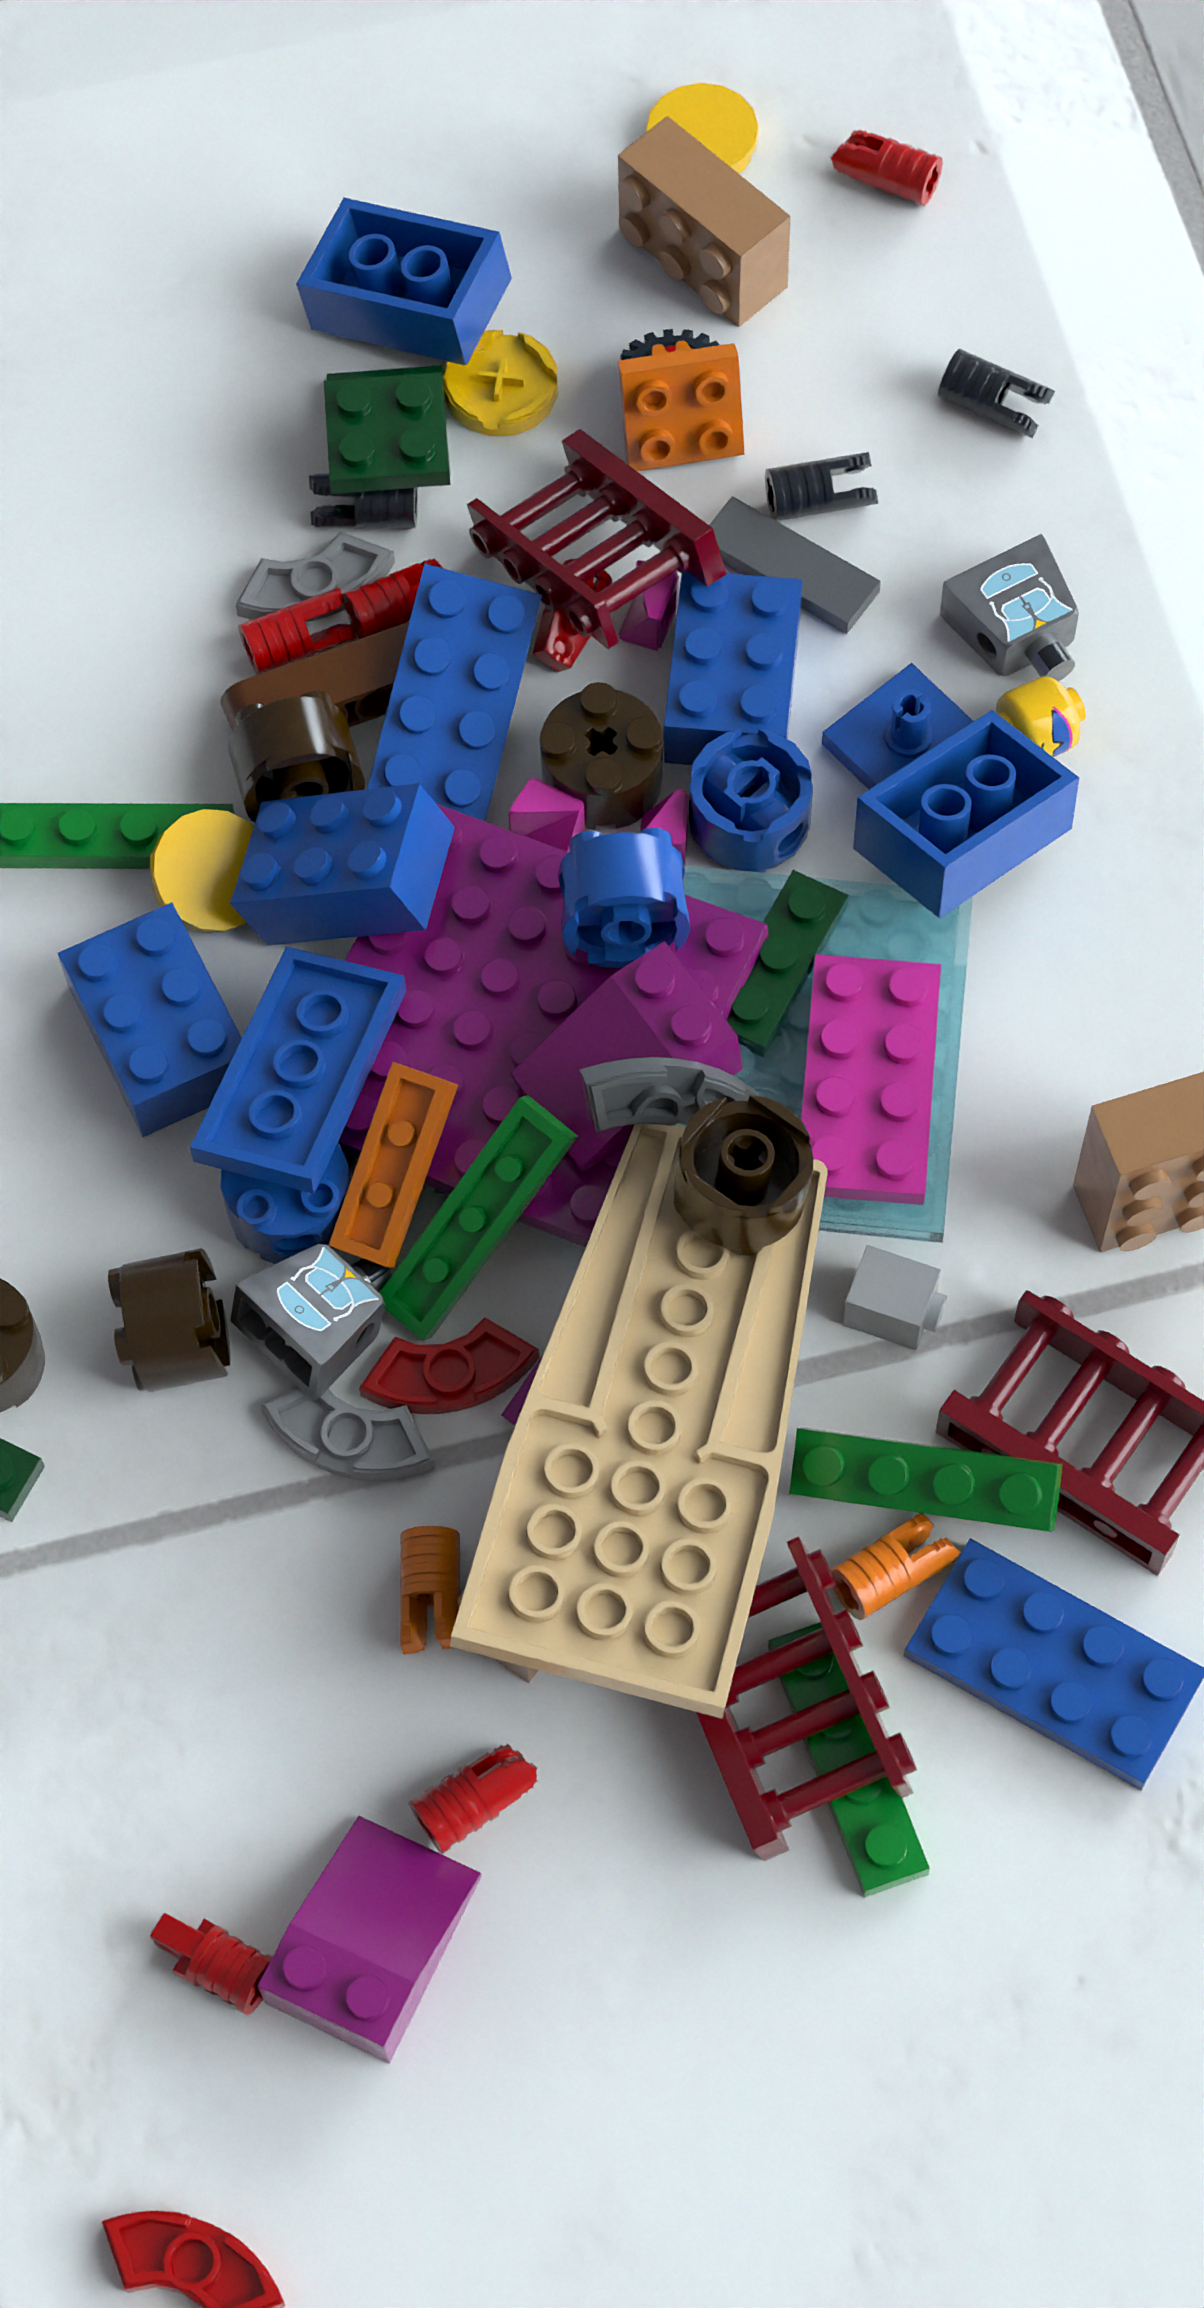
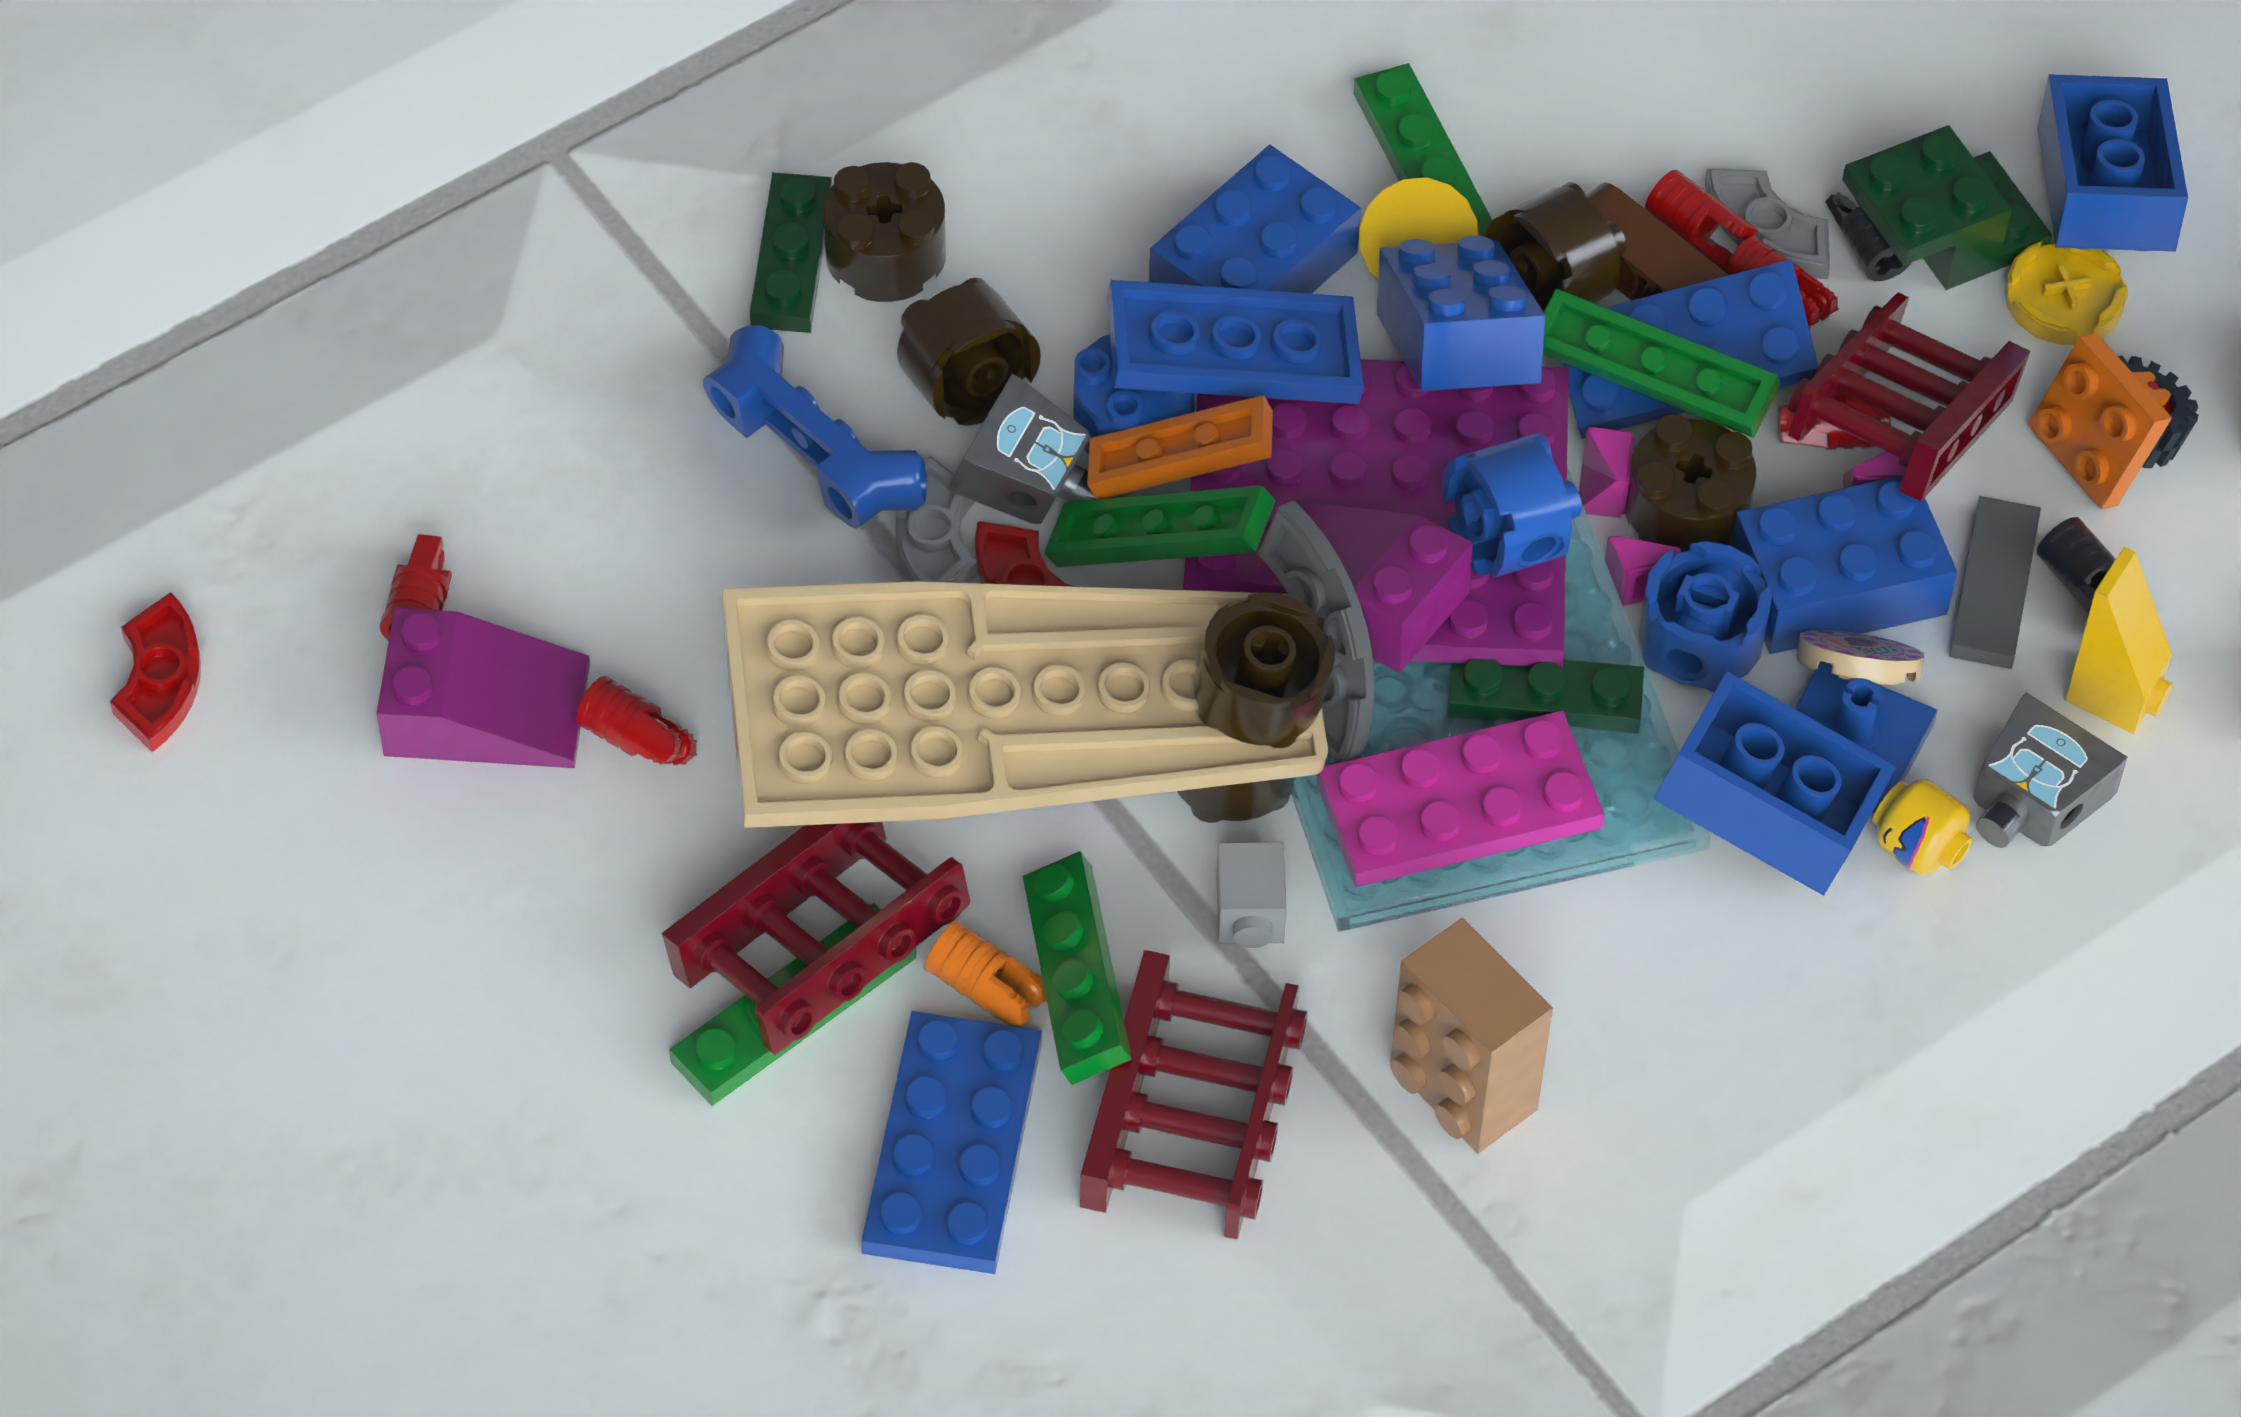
camera: 65 degrees right, 10 degrees down
none -> blue plate [703,325,927,529]
none -> green plate [1543,289,1781,438]
none -> tan tile [1796,630,1925,685]
none -> yellow slope [2065,547,2173,734]

